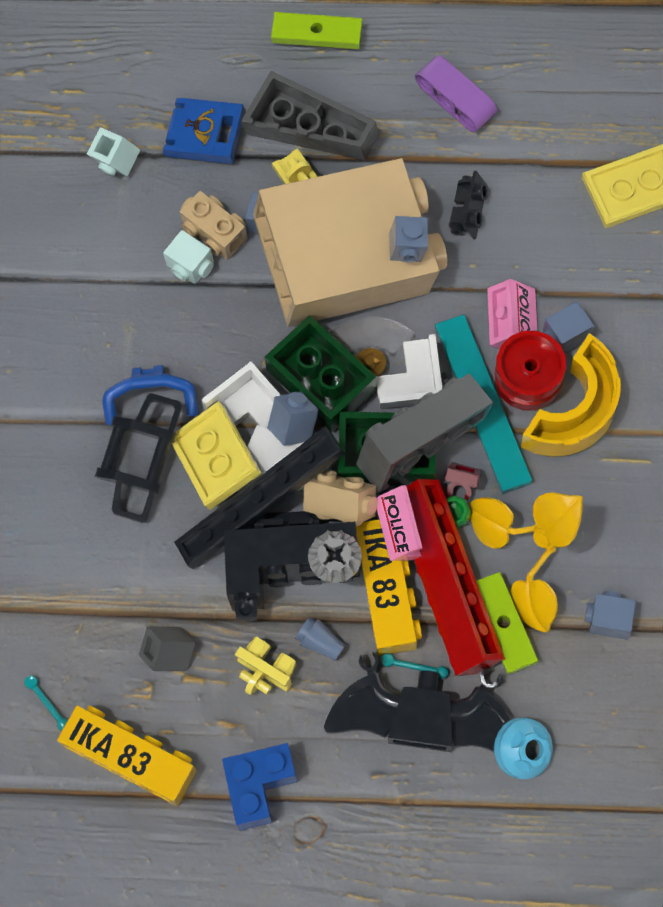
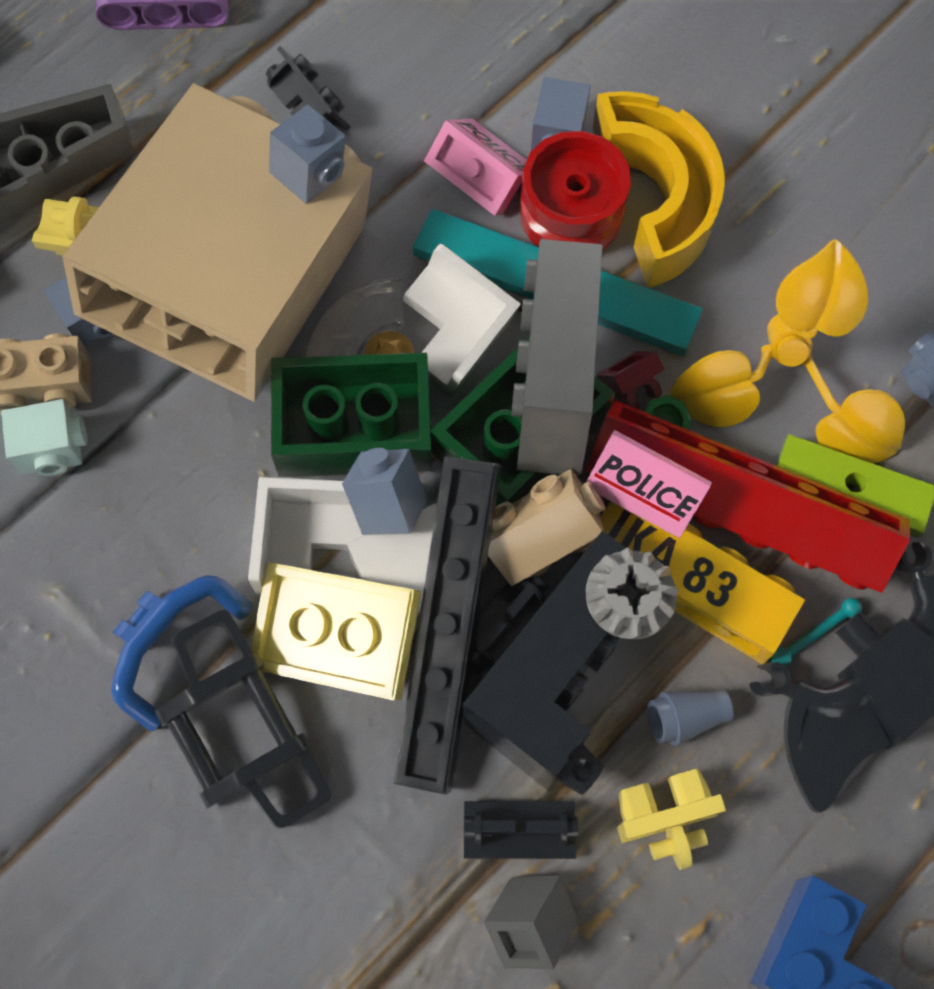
camera: 55 degrees left, 0 degrees up
none -> black hinge [464,801,578,859]

